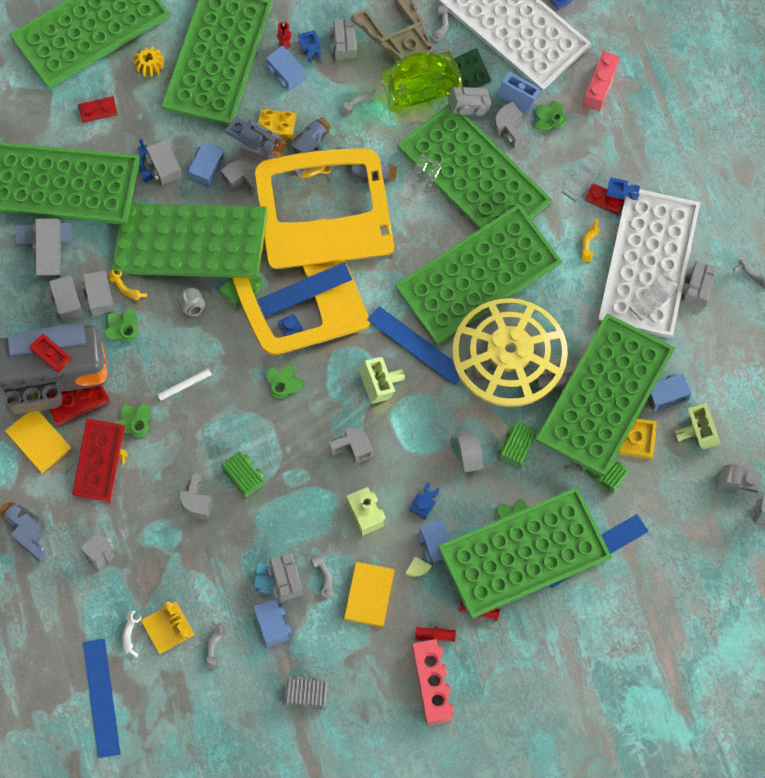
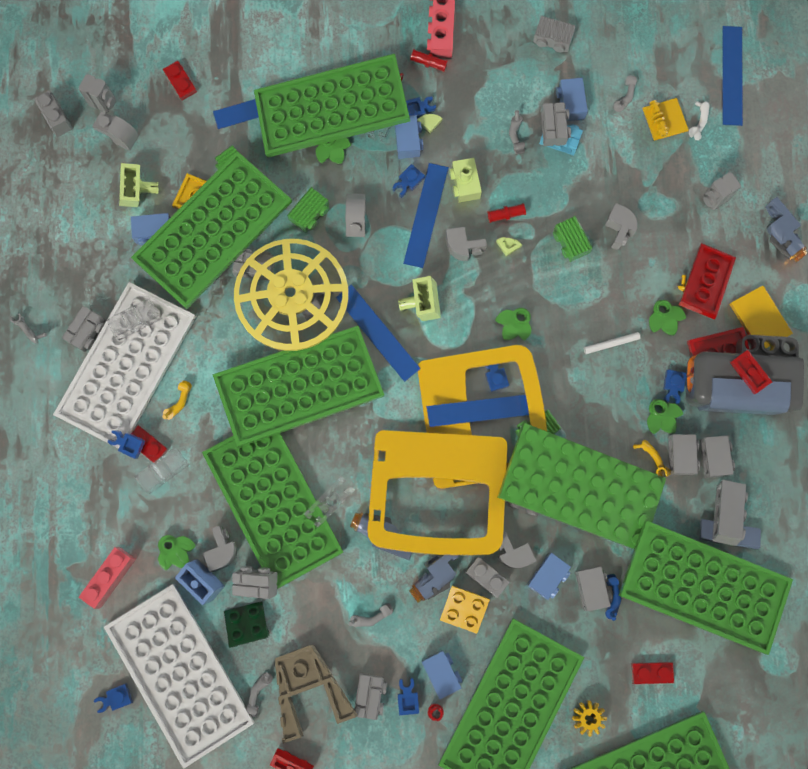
camera: 165 degrees left, 10 degrees up
light grey head [178,288,205,316] -> none
sand blue plate [225,116,287,156] -> none
yellow tile [344,562,395,628] -> none
clear neon green piece [380,51,463,112] -> none
none -> red plate [163,61,197,101]
none -> blue sticker [403,163,449,268]
none -> blue plate [406,97,436,118]
none -> red pin [487,203,526,223]
none -> yellowish green tile [496,237,522,257]
none -> blue plate [663,370,686,404]

